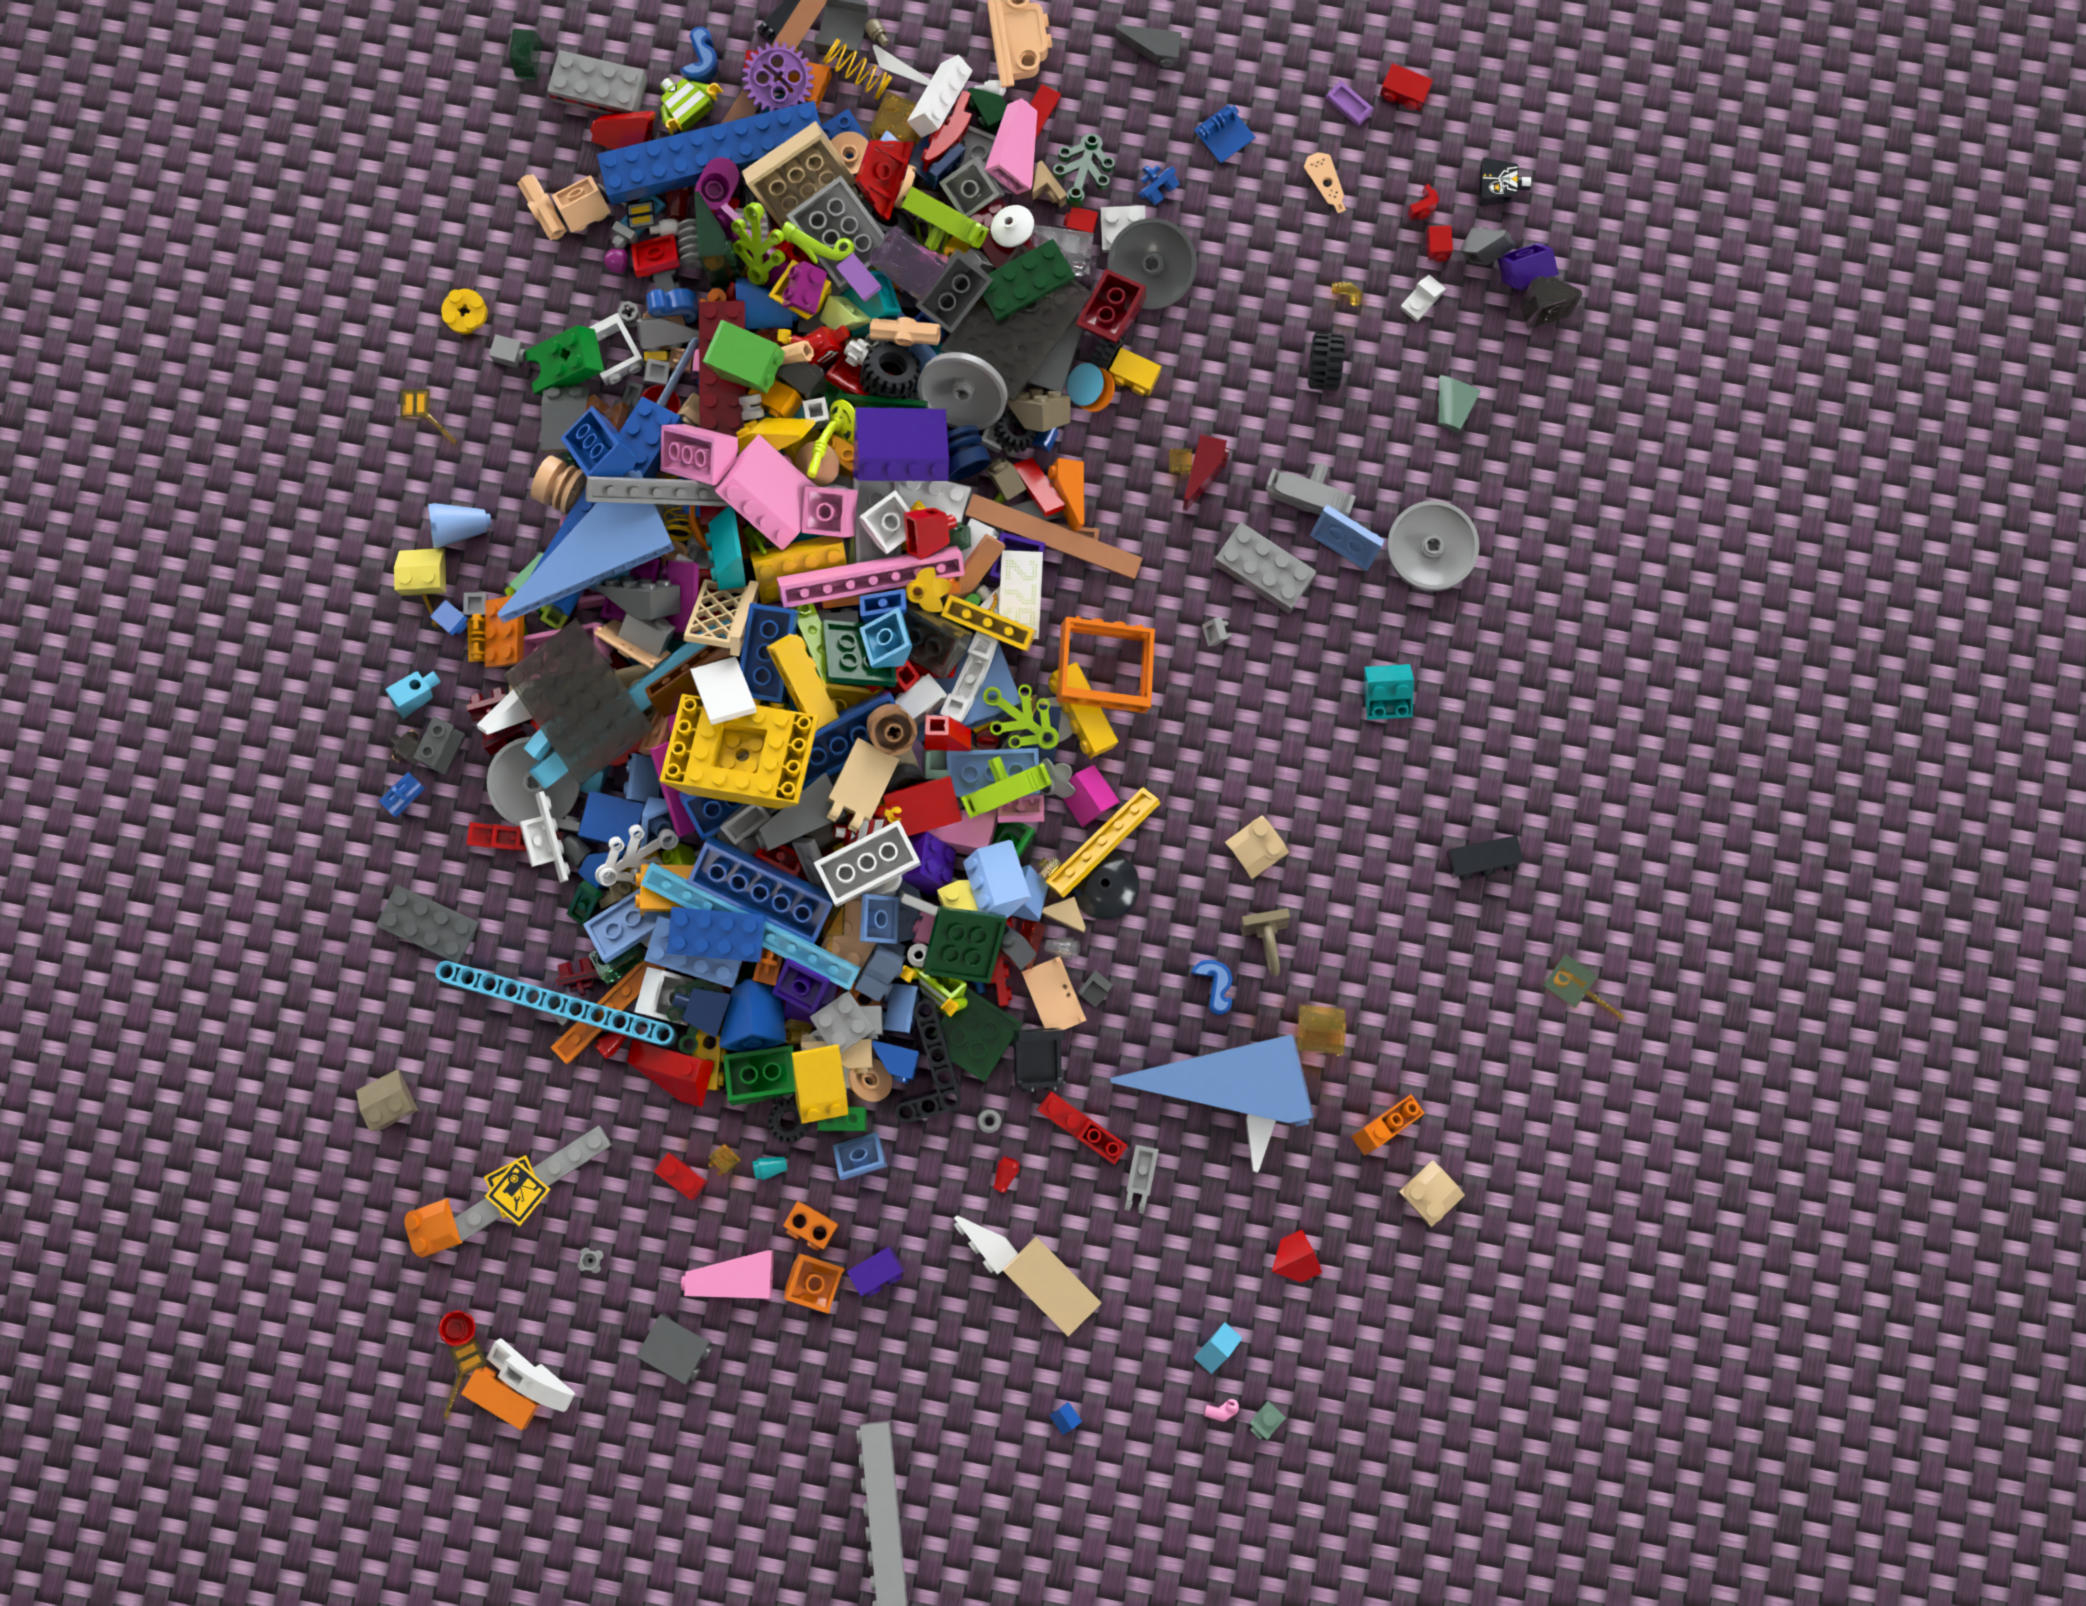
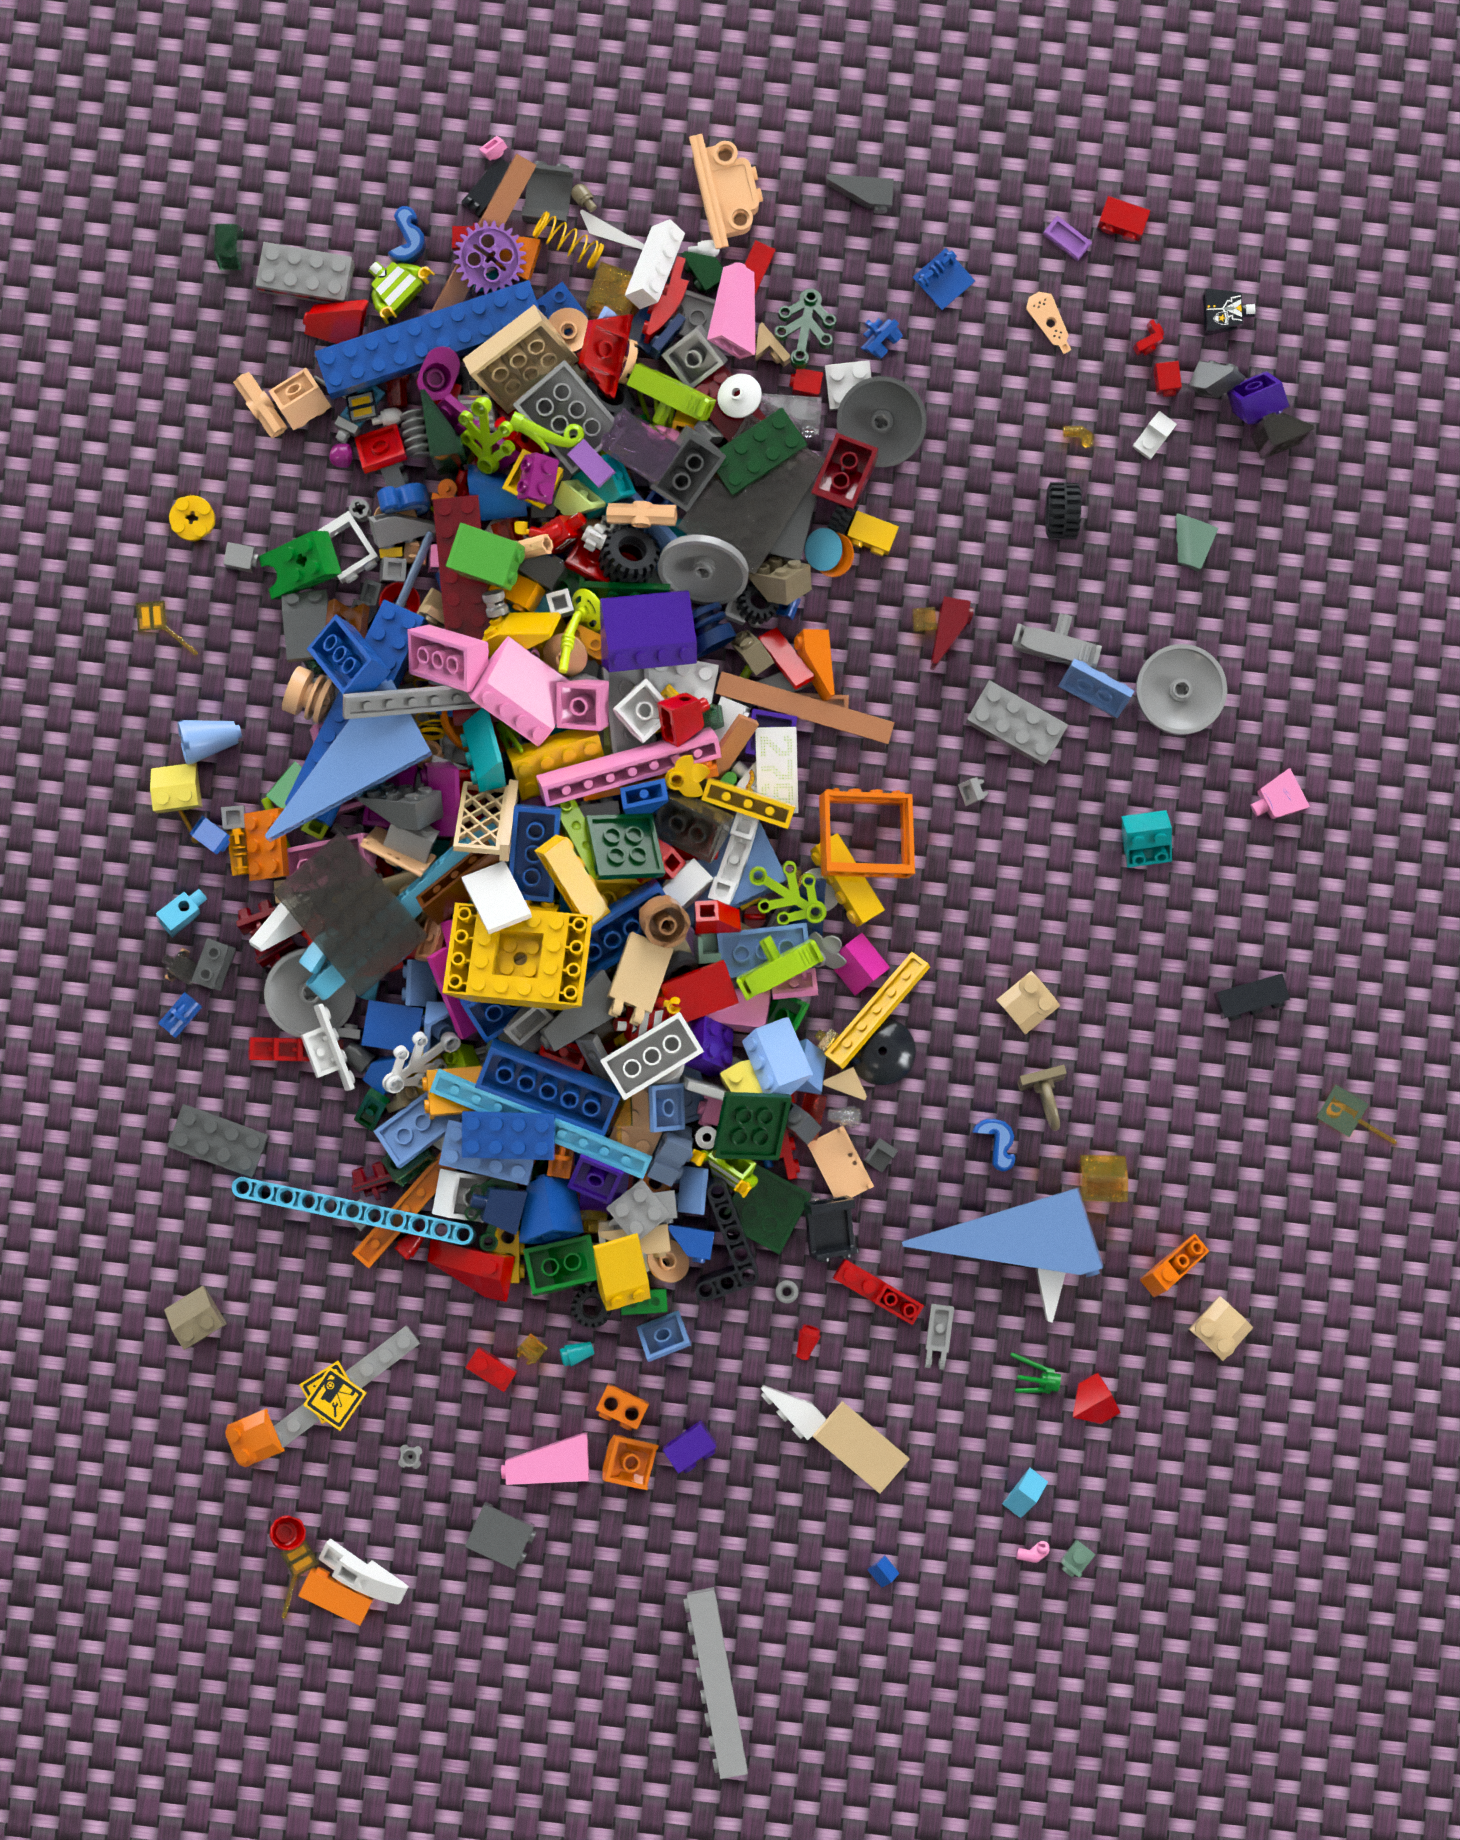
camera: 10 degrees left, 5 degrees up
dark azure slope [859,607,912,668] -> none
none -> green plant [1010,1352,1061,1394]
none -> bright pink torso [1251,768,1310,819]

